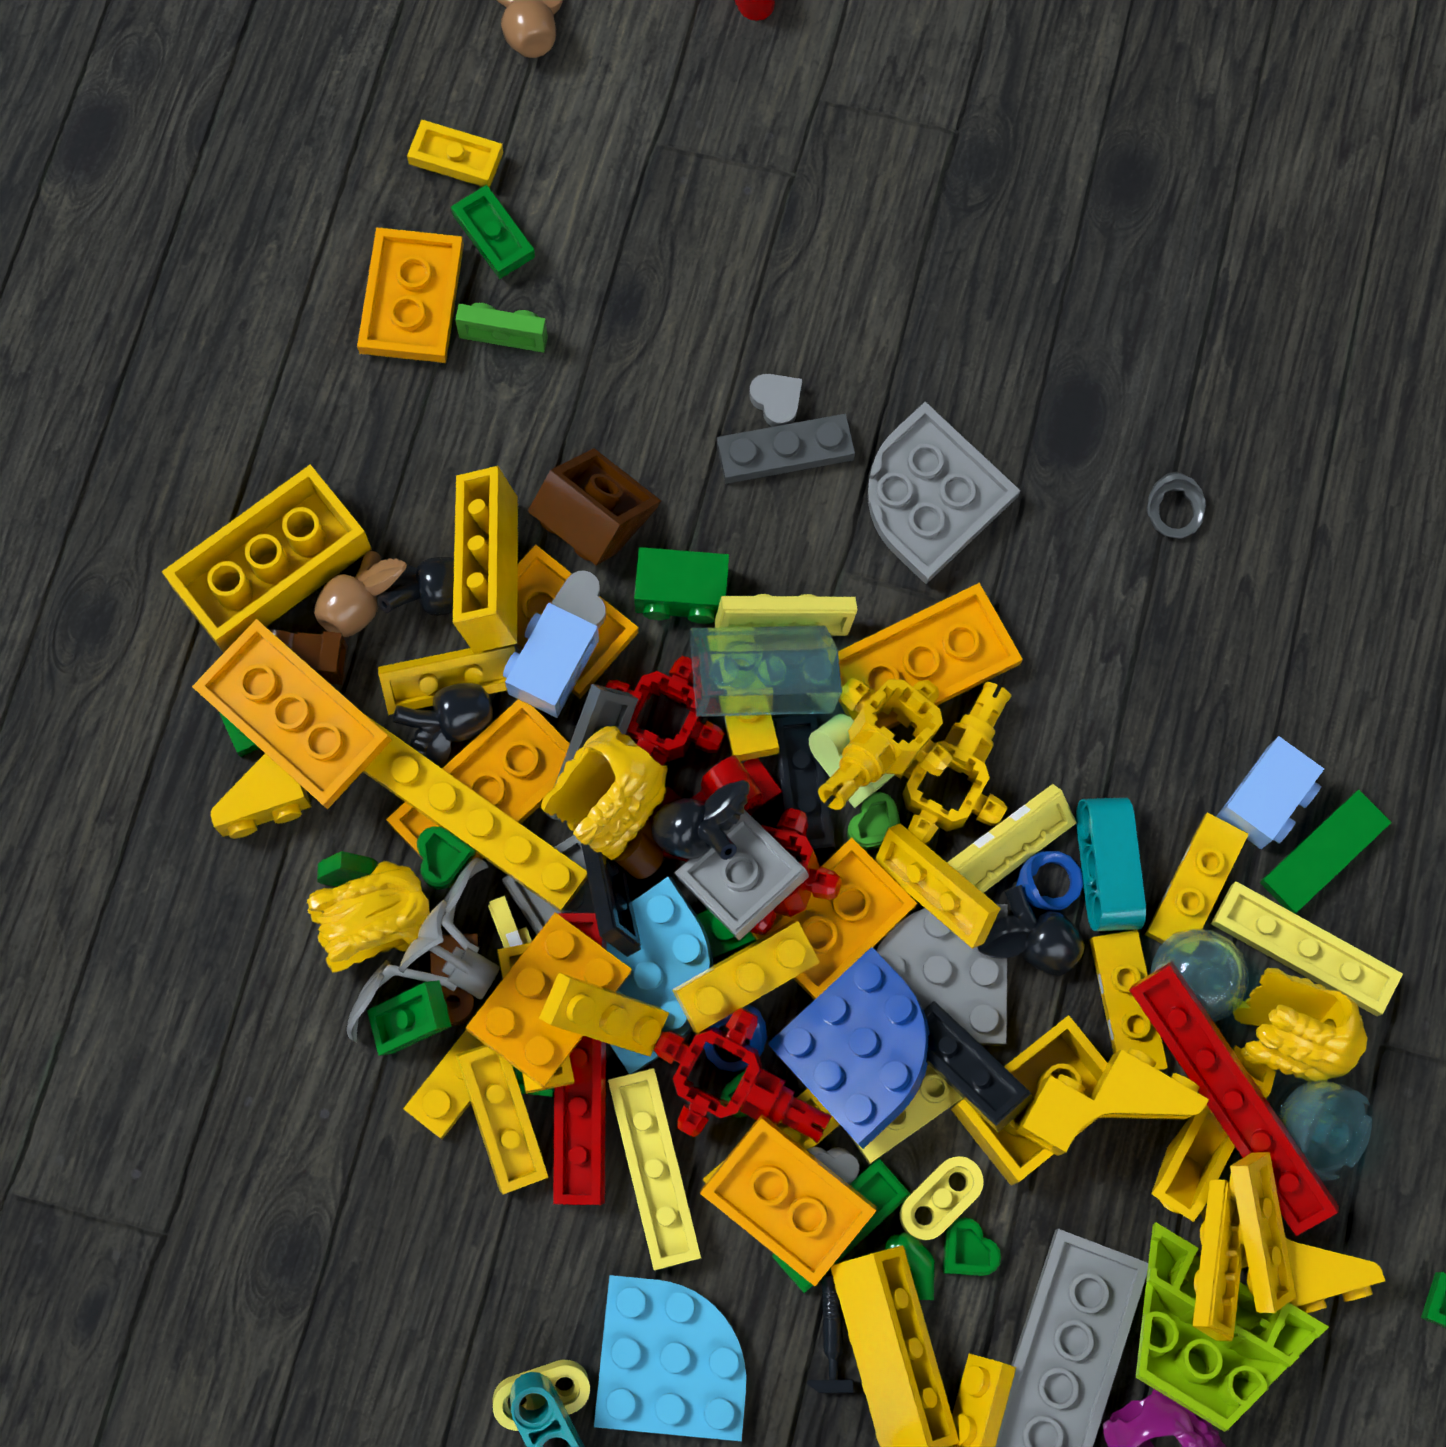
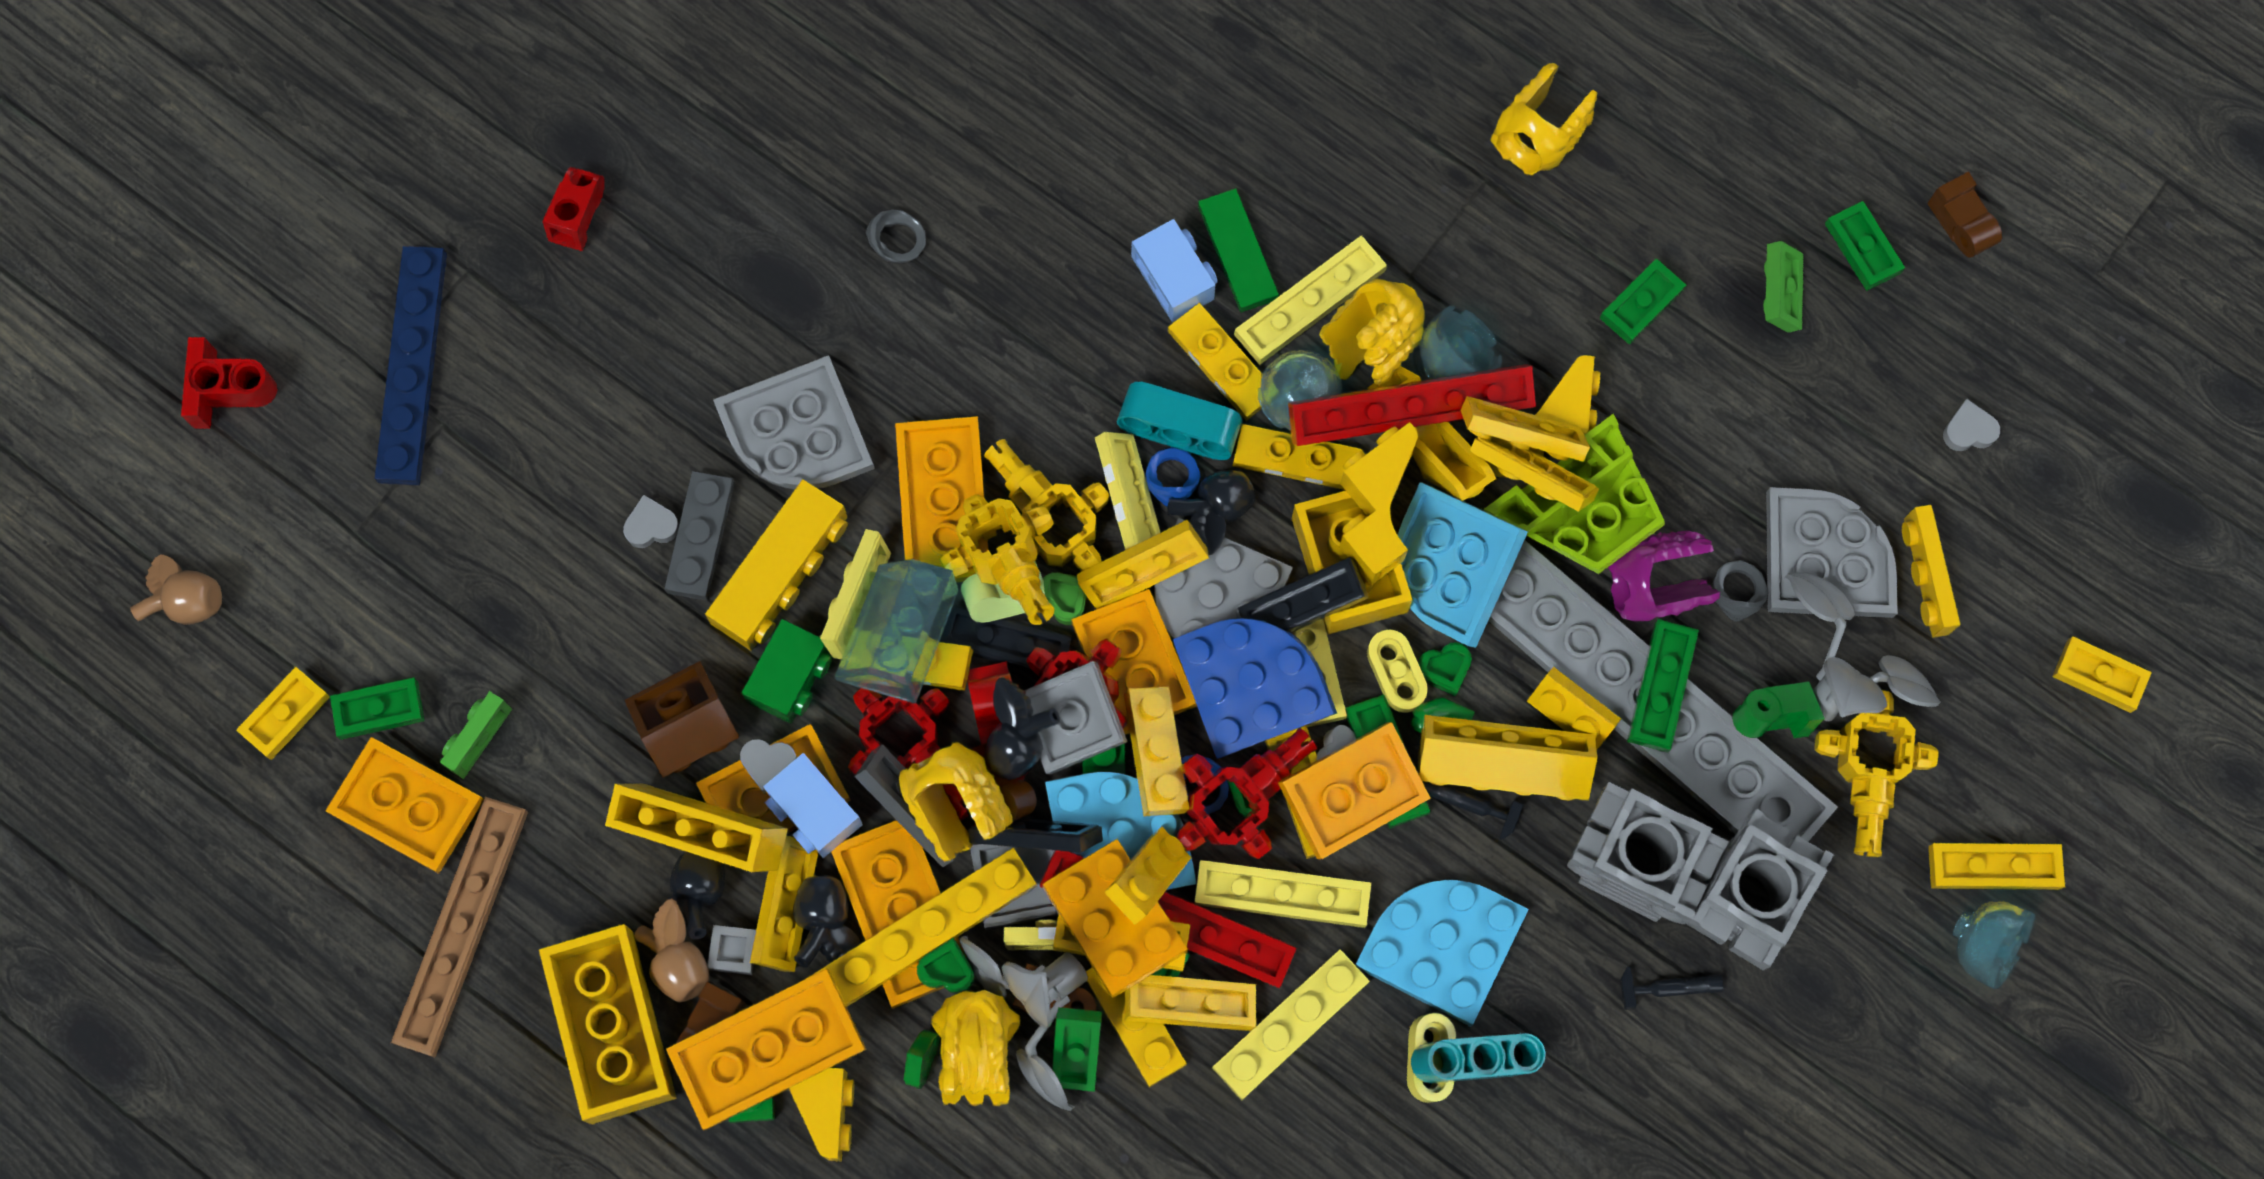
camera: 65 degrees left, 0 degrees up
none -> dark blue plate [374,246,447,485]
none -> medium nougat tile [391,797,528,1057]
none -> red leg [542,167,605,252]
none -> yellow brick [705,479,848,651]
none -> light grey plate [707,925,756,975]
none -> light yellow plate [1212,950,1370,1101]
none -> medium azure plate [1398,482,1528,648]

